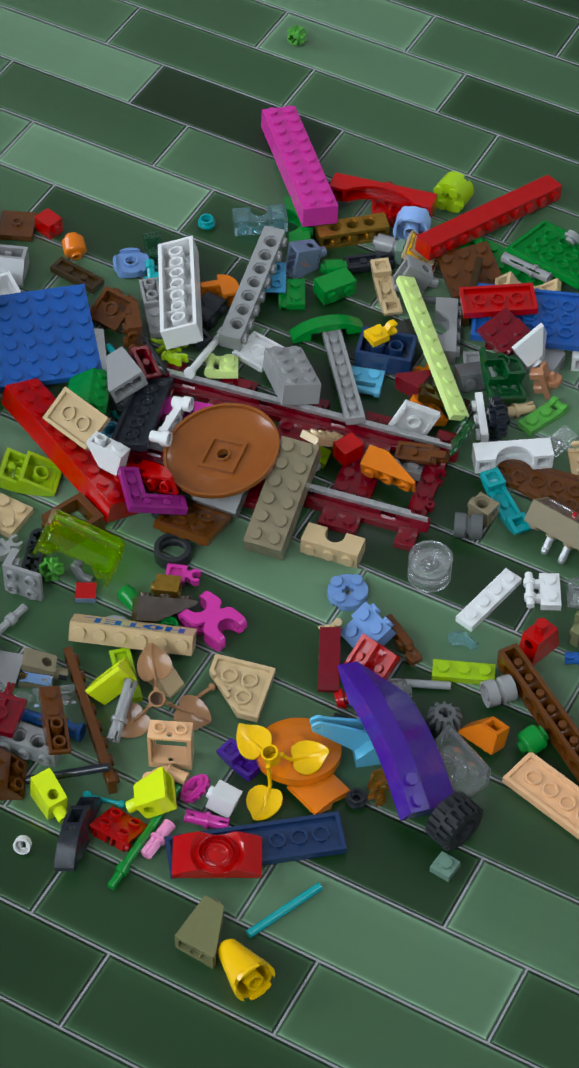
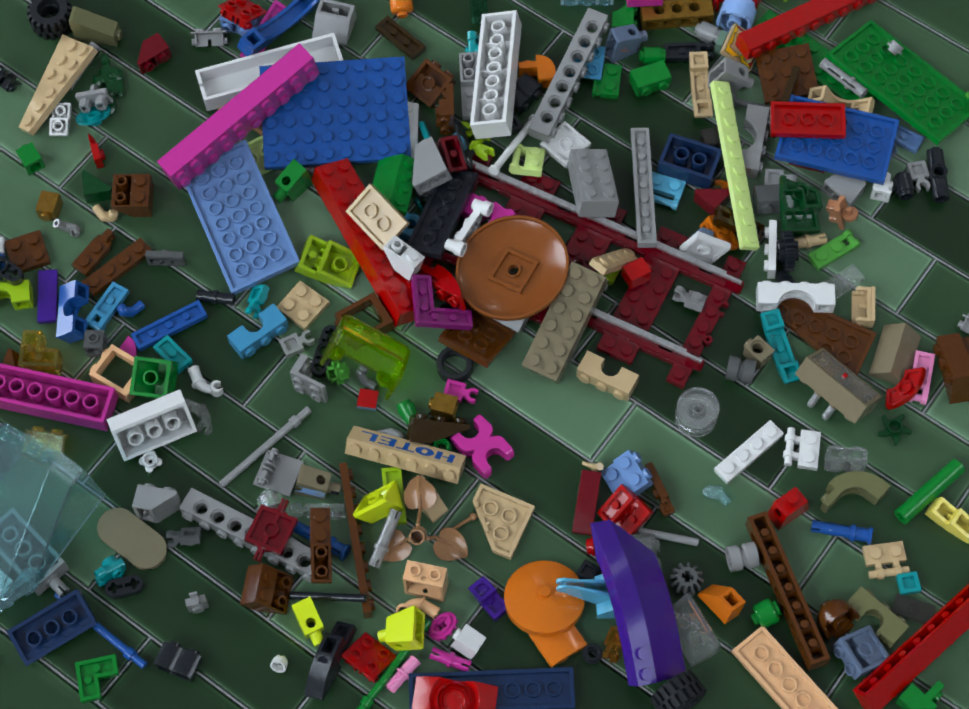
camera: 10 degrees right, 15 degrees up
teal hinge [83,791,126,808] -> none
medium blue plate [113,248,149,279] -> none
yellow plant [236,723,329,821] -> none
green slope [289,314,364,344] -> none
medium blue plate [327,574,368,611] -> none
orange slope [360,445,416,493] -> none
yellow plate [364,319,398,348] -> none
reddish brown hinge [394,441,450,465] -> none
lime plate [432,659,496,685] -> none
dark green piece [449,416,476,456] -> none
dark red plate [477,307,530,356] -> none
white slope [512,323,547,370] -> none

